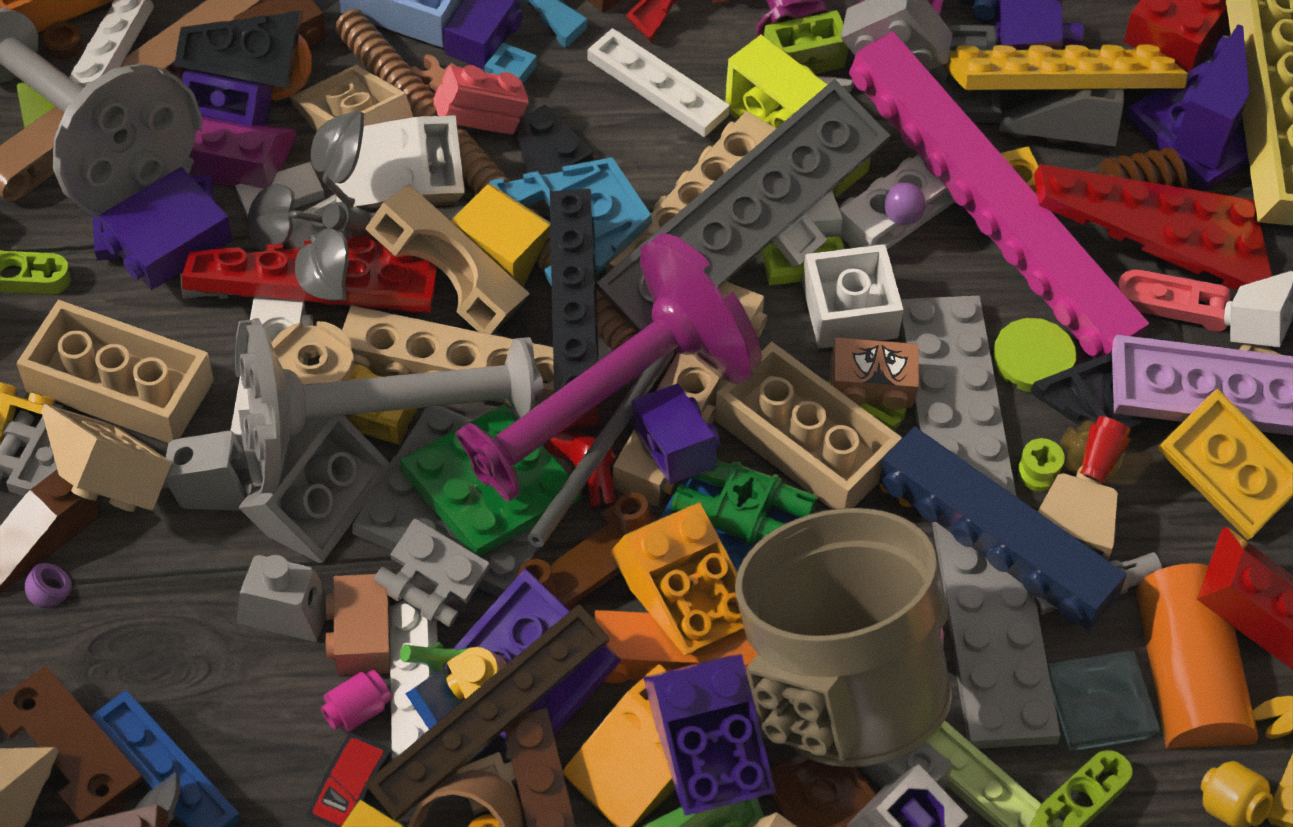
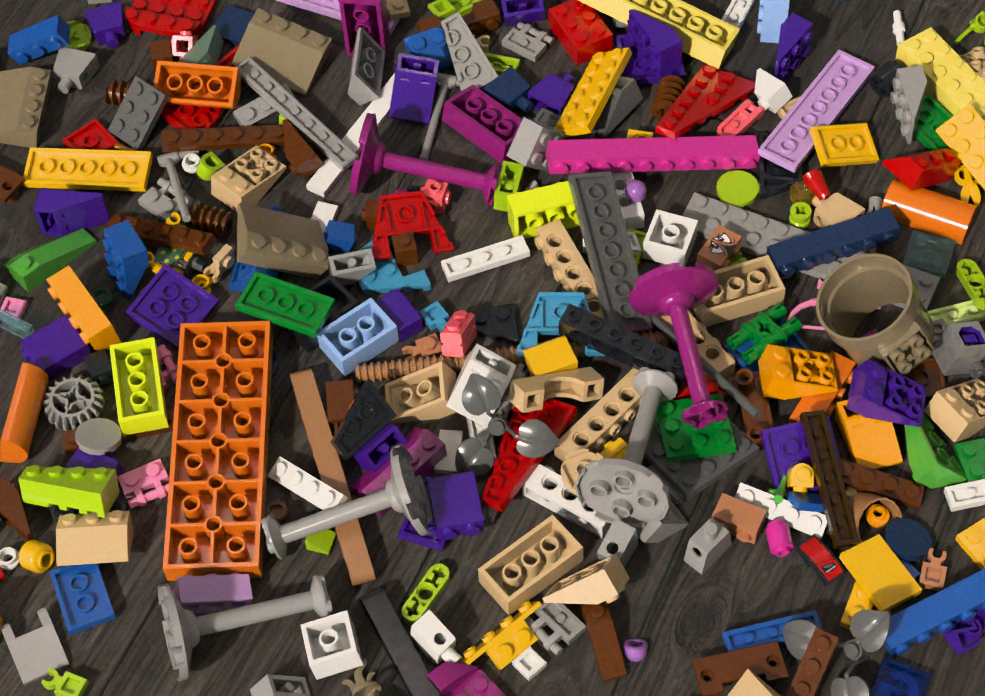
camera: 55 degrees left, 0 degrees up
light grey plate [374,518,490,627] -> none
dark purple brick [631,383,720,485] -> none

